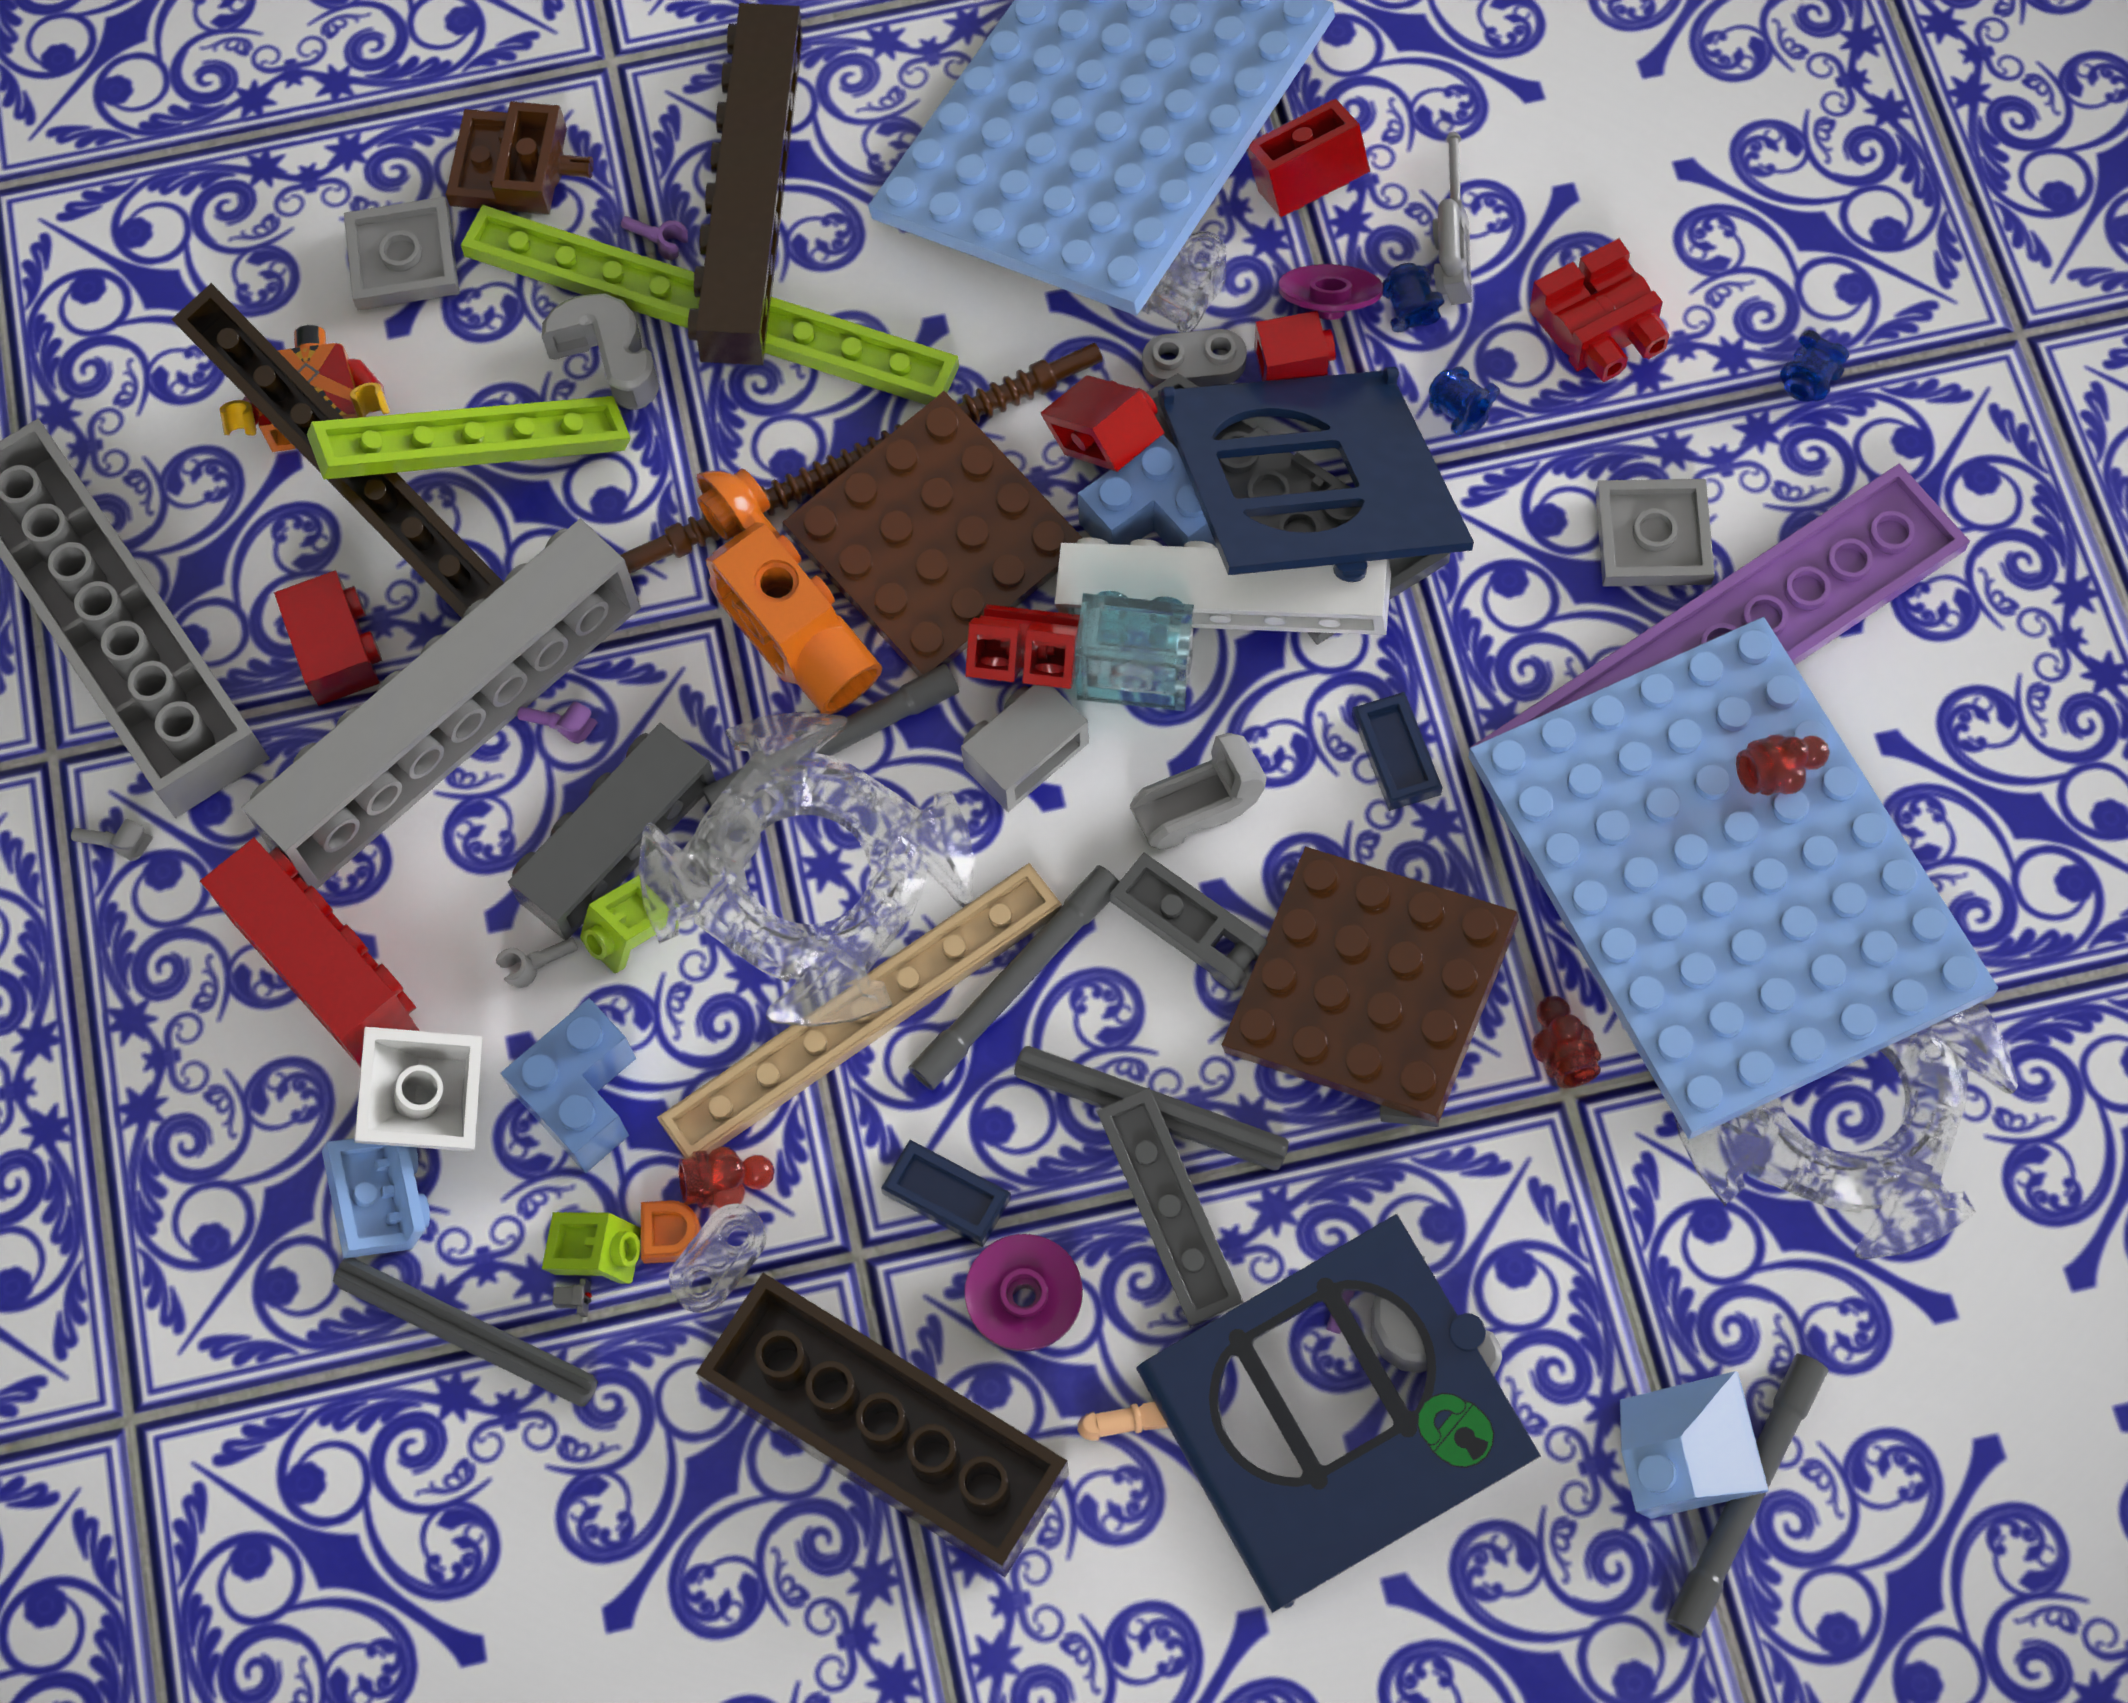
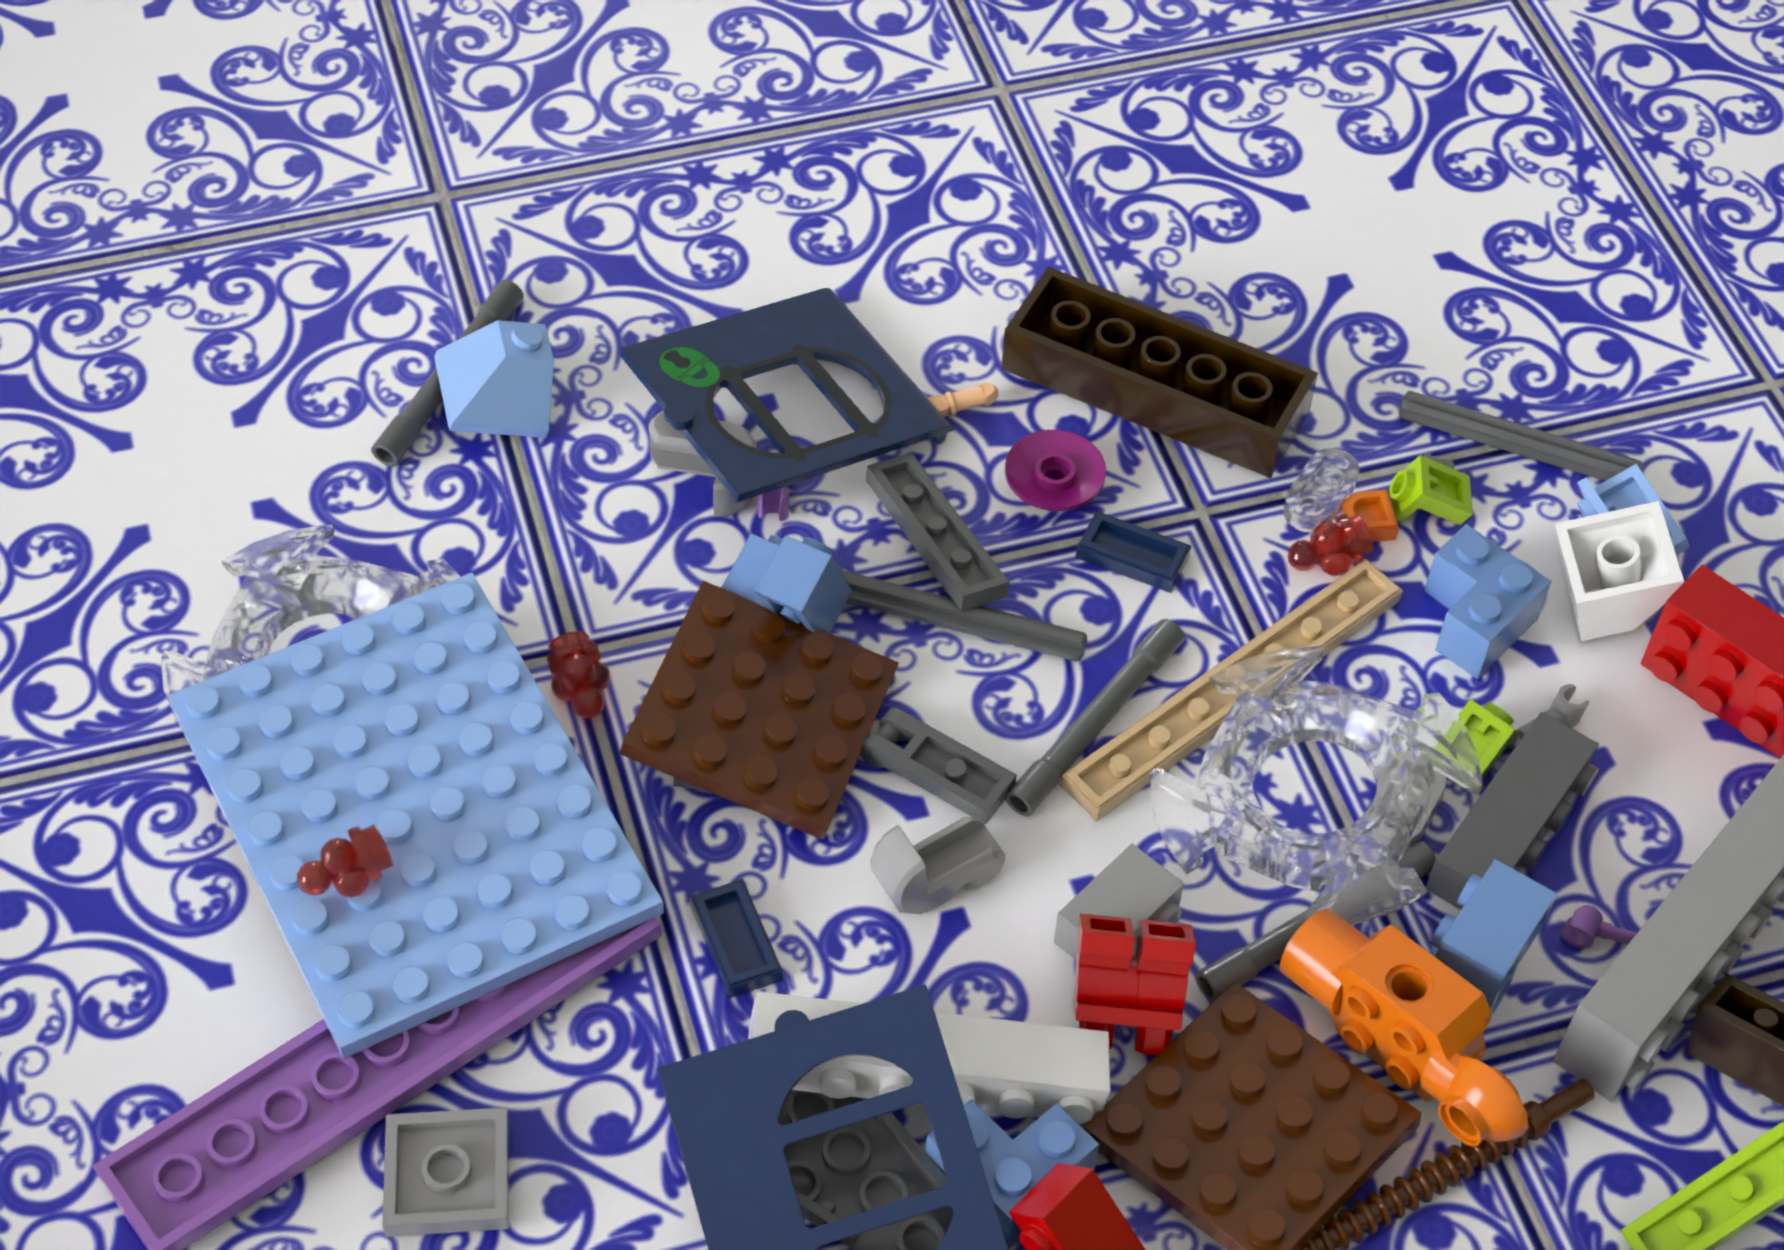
camera: 170 degrees right, 15 degrees down
clear light blue piece [1075,591,1194,711] -> none
none -> medium blue brick [721,533,852,633]
none -> medium blue brick [1429,859,1557,1018]

